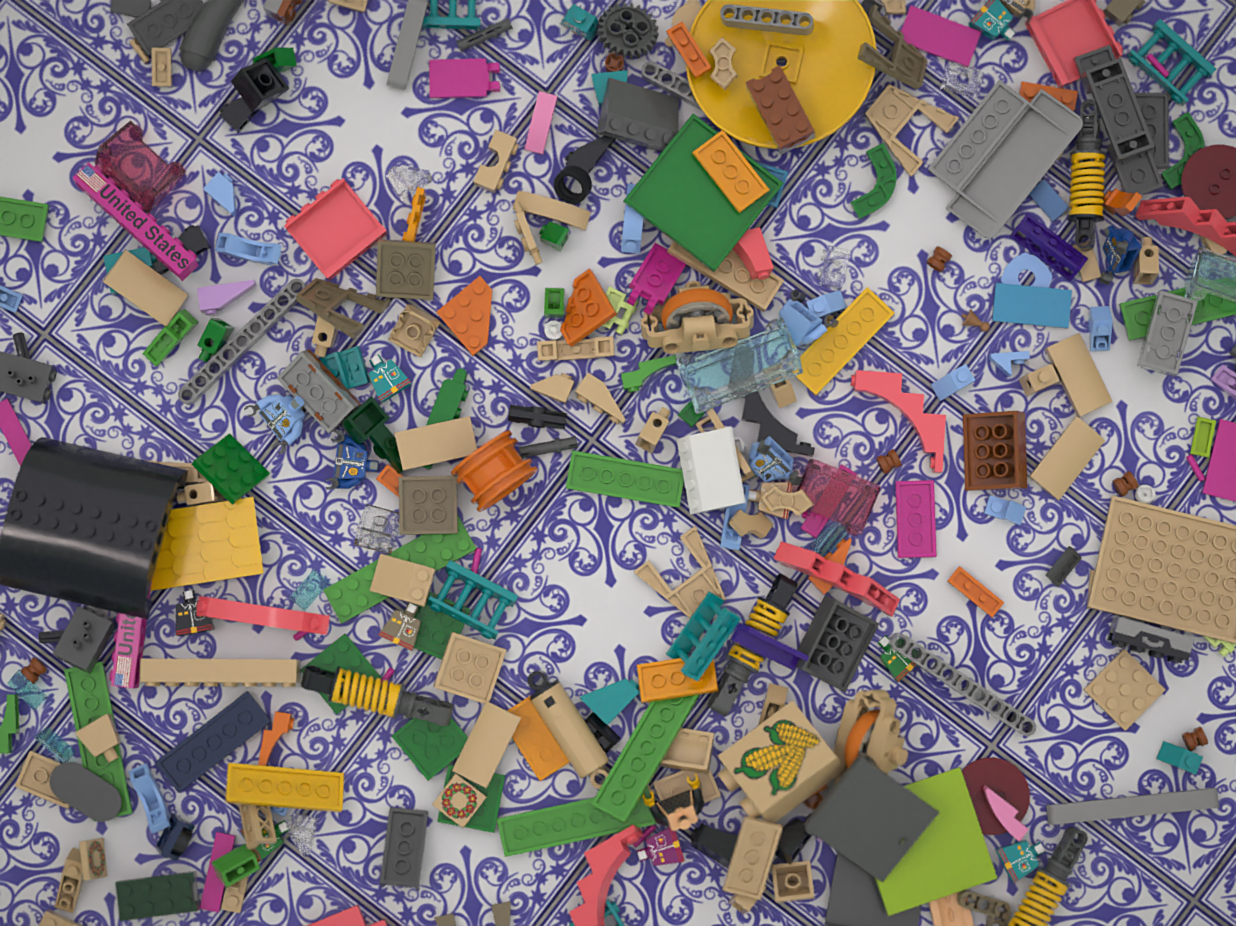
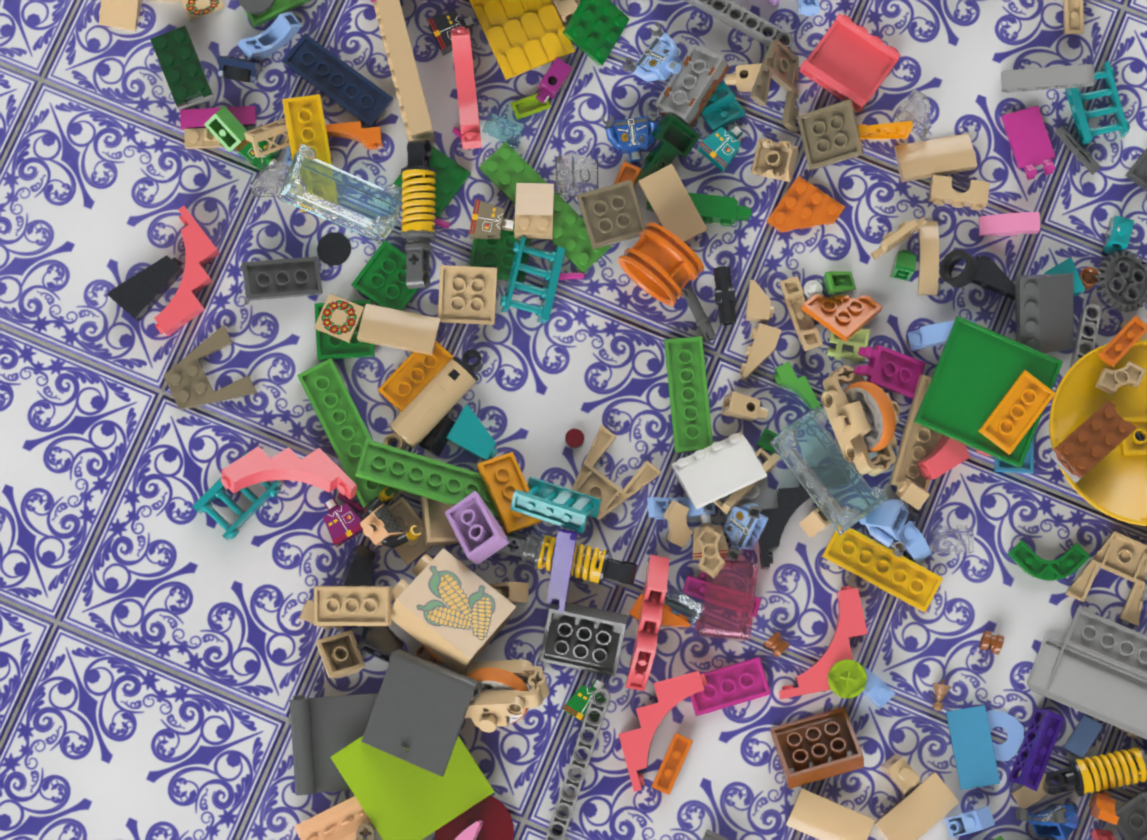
camera: 80 degrees right, 5 degrees down
light blue slope [984,495,1026,525] -> none
light blue slope [989,351,1030,377] -> none
none -> windscreen [278,144,403,244]
none -> black sticker [317,233,351,266]
none -> lavender slope [445,491,509,565]
none -> lime tile [510,92,552,120]
none -> magenta torso [536,57,572,104]
none -> dark red tile [565,429,584,448]
none -> coral arch [618,671,707,792]
none -> lime tile [827,659,867,699]
none -> tan slope [894,133,978,182]
none -> tan brick [896,477,930,510]

